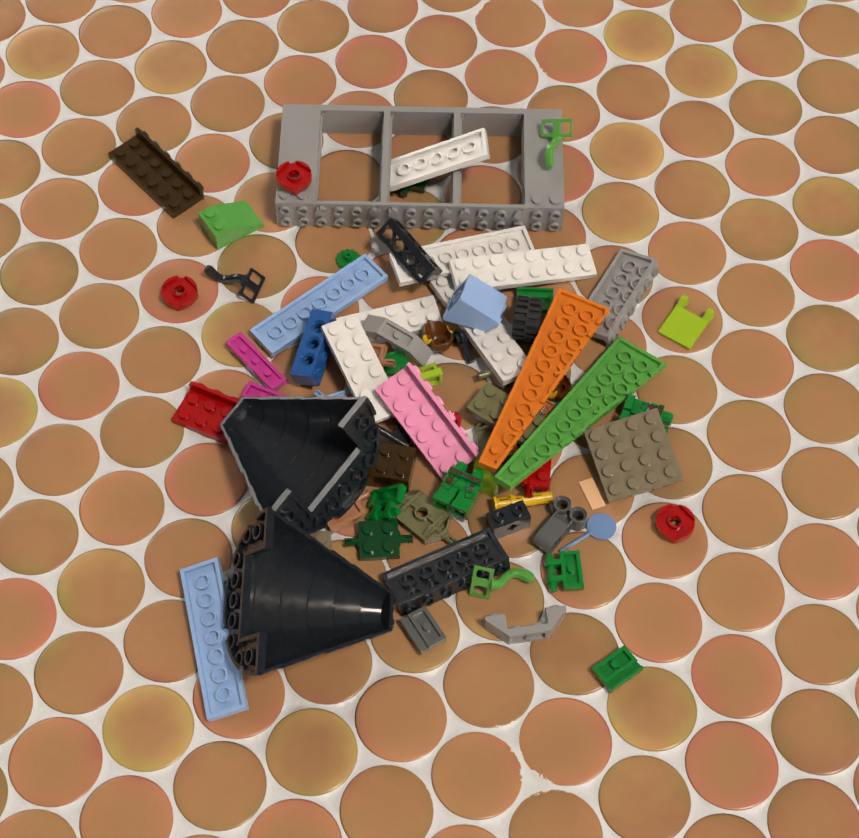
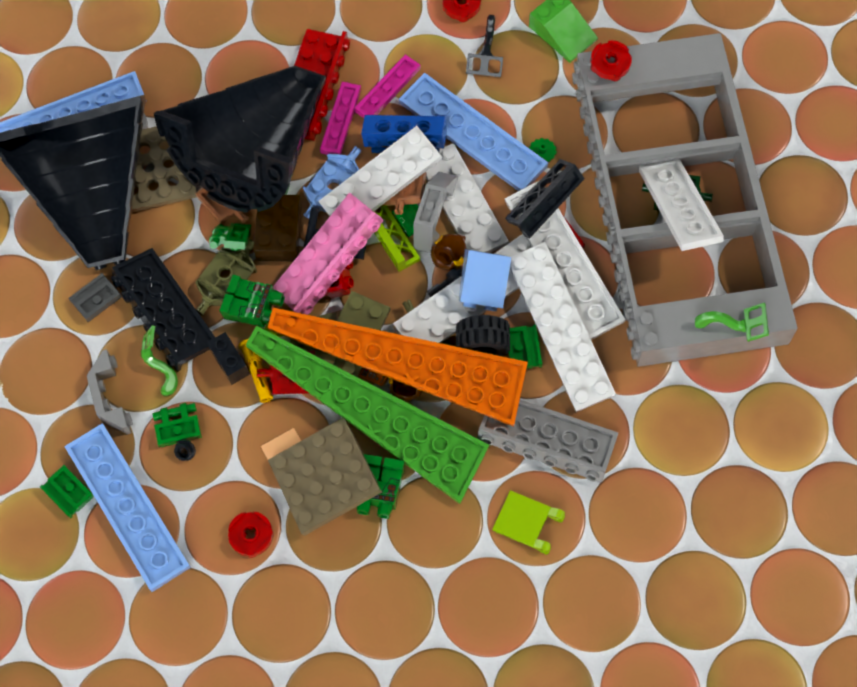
camera: 85 degrees right, 10 degrees up
dark green plate [345,519,413,561] -> none
dark grey piece [533,496,587,553] -> none
medium blue piece [559,513,616,551] -> none
none -> light blue plate [64,423,191,592]
none -> black plate [174,439,196,461]

